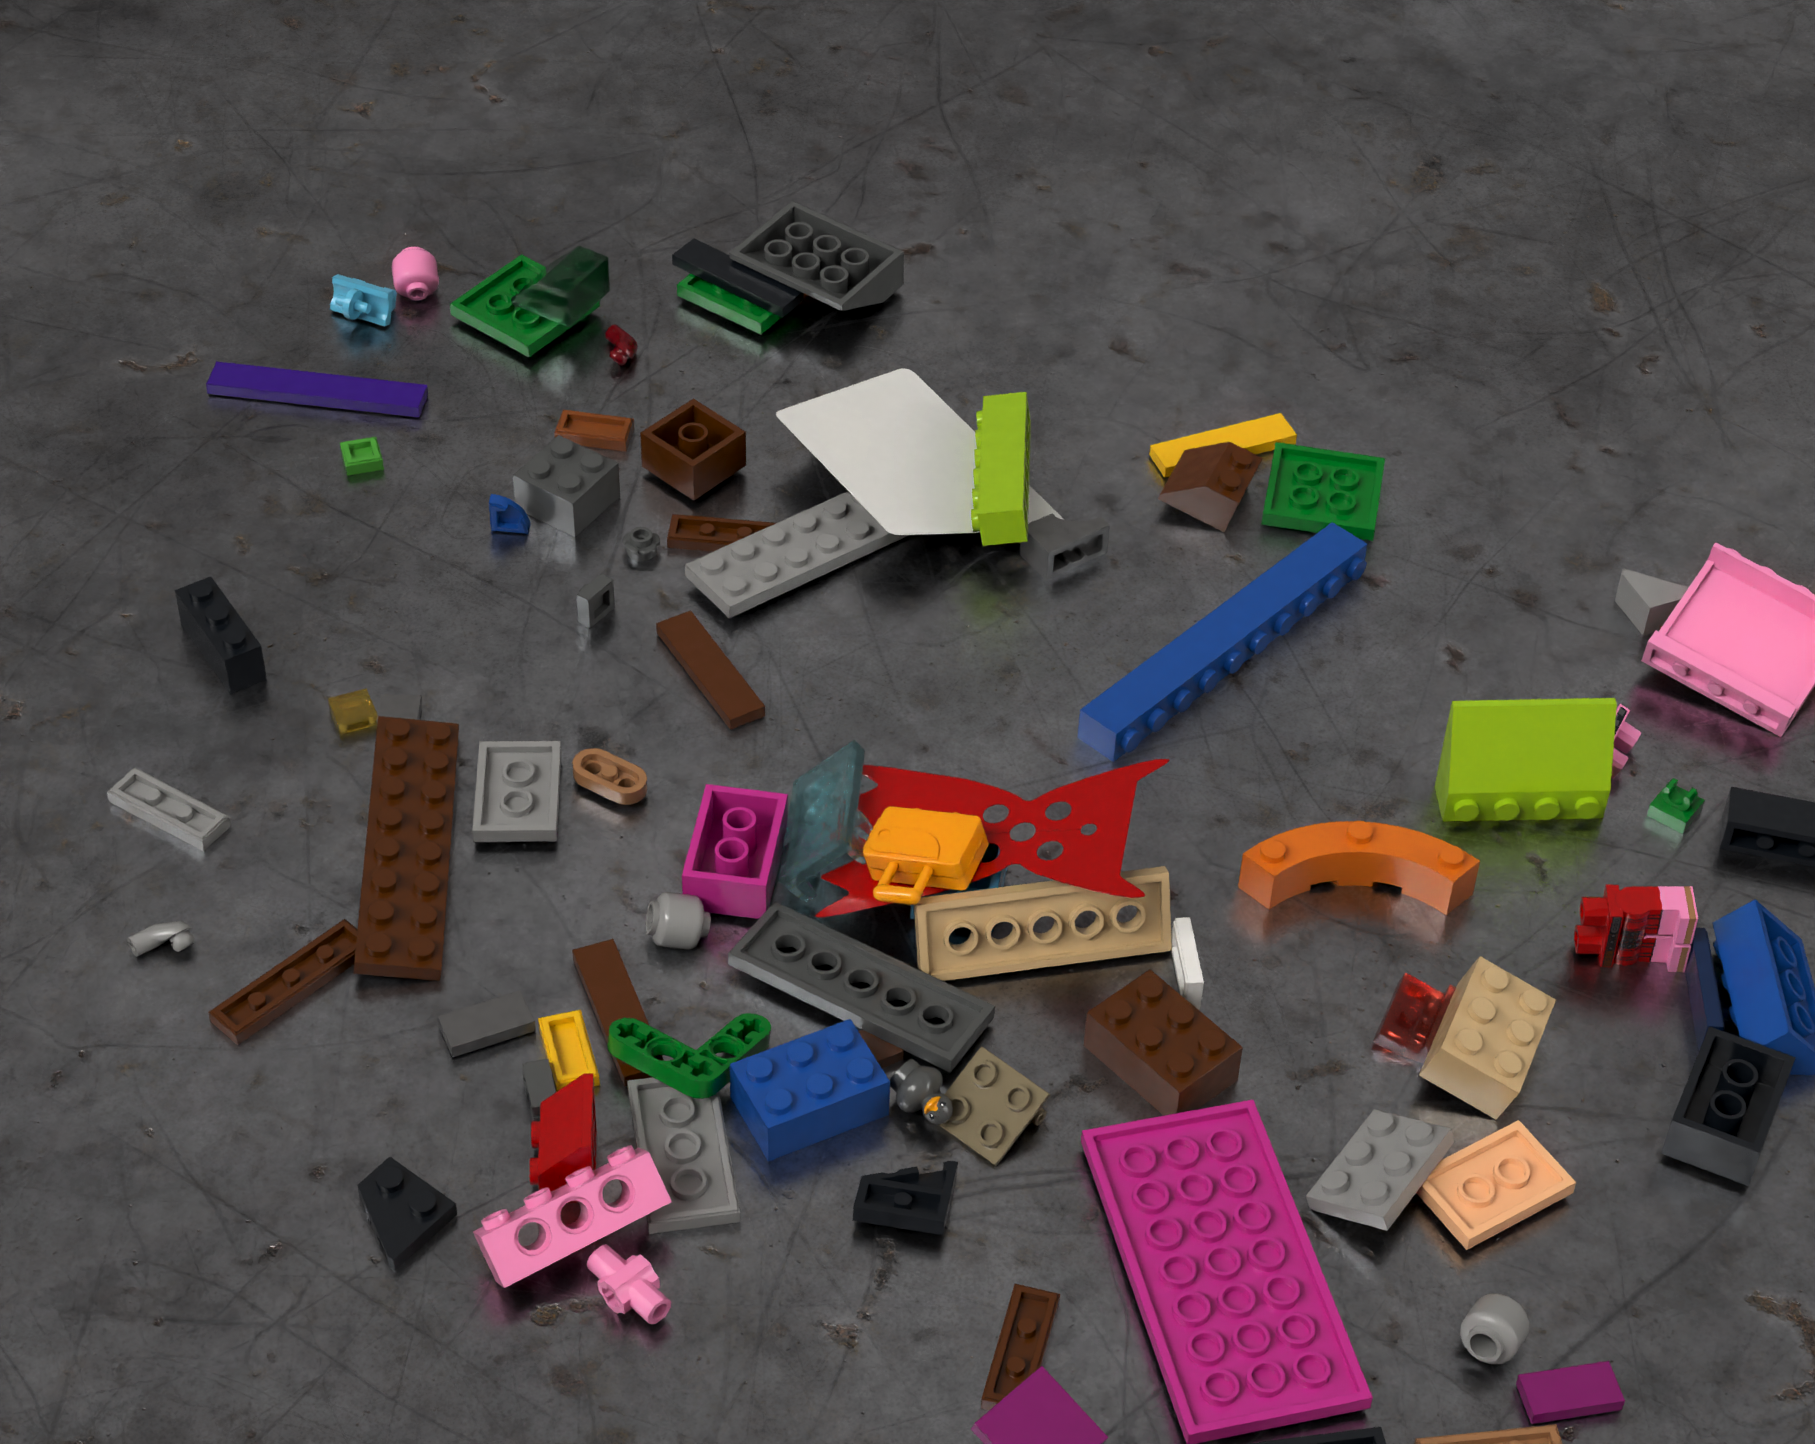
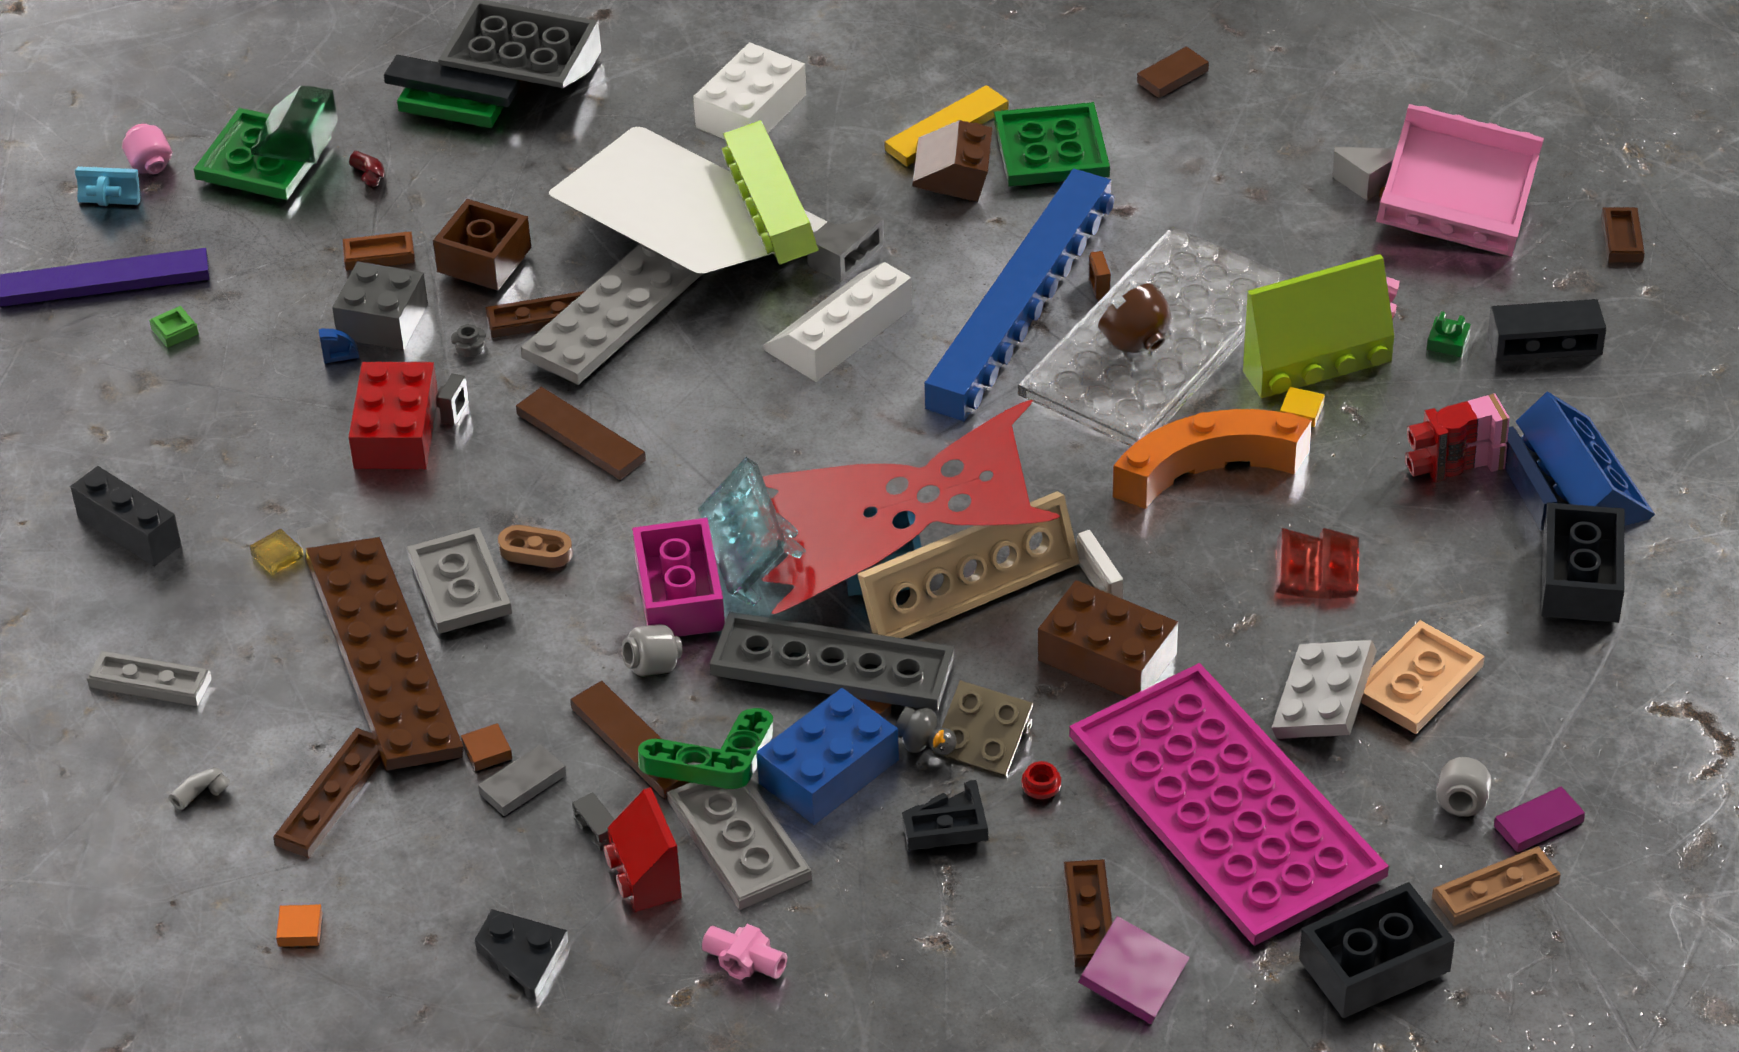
camera: 15 degrees left, 0 degrees up
bright pink brick [473,1145,672,1288] -> none
yellow tile [538,1009,600,1092] -> none
light orange piece [863,806,989,905] -> none
tan brick [1419,956,1556,1120] -> none
none -> orange tile [276,904,323,947]
none -> red brick [348,362,438,469]
none -> dark orange tile [461,723,512,771]
none -> white brick [693,42,806,139]
none -> white slope [764,262,912,382]
none -> clear plate [1018,226,1292,447]
none -> red plate [1021,761,1061,799]
none -> dark orange tile [1088,251,1111,302]
none -> reddish brown cylinder [1098,283,1172,353]
none -> reddish brown tile [1137,46,1209,98]
none -> yellow tile [1280,387,1325,427]

